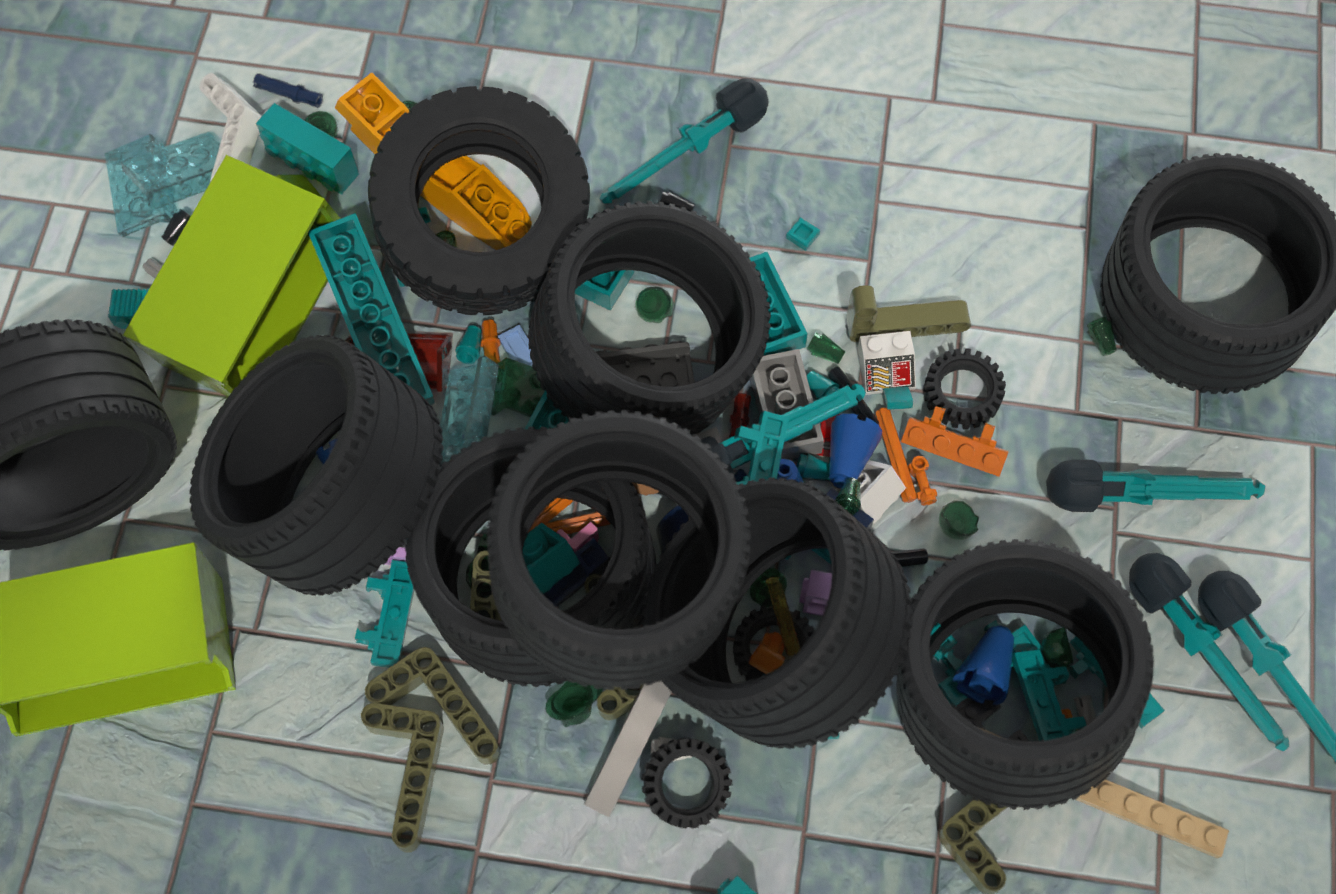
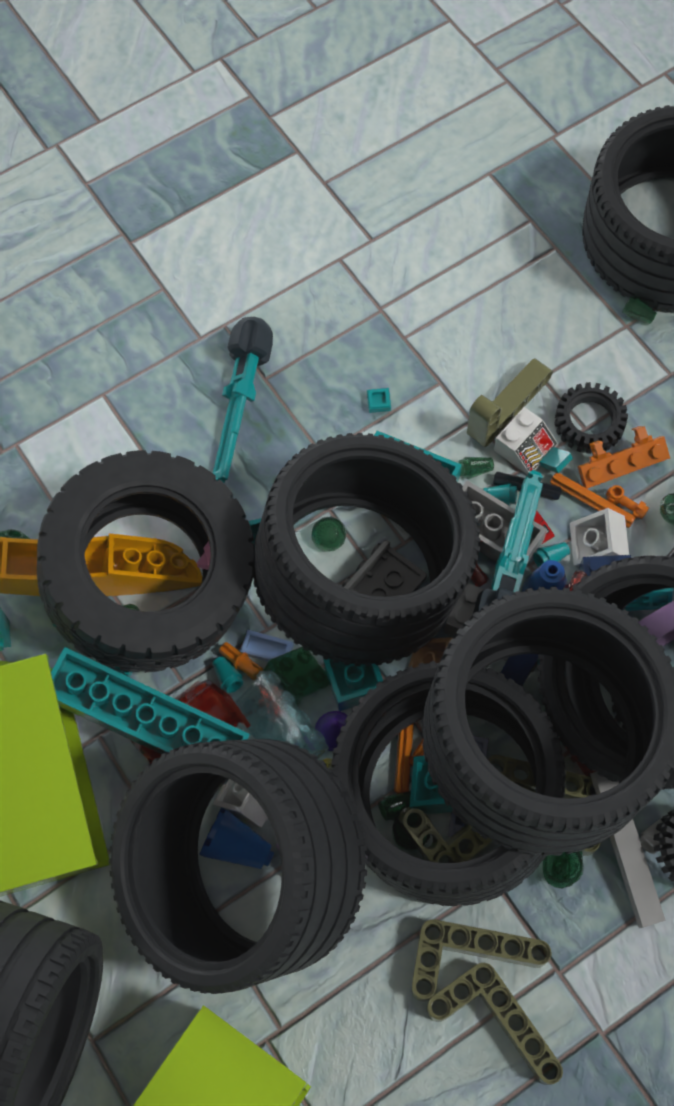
camera: 40 degrees left, 0 degrees up
teal hinge [355,560,414,668] -> none
black cone [660,190,695,212] -> none
teal hinge [734,411,789,485] -> none
blue cone [829,414,882,489] -> none
clear green cone [835,478,861,516] -> none

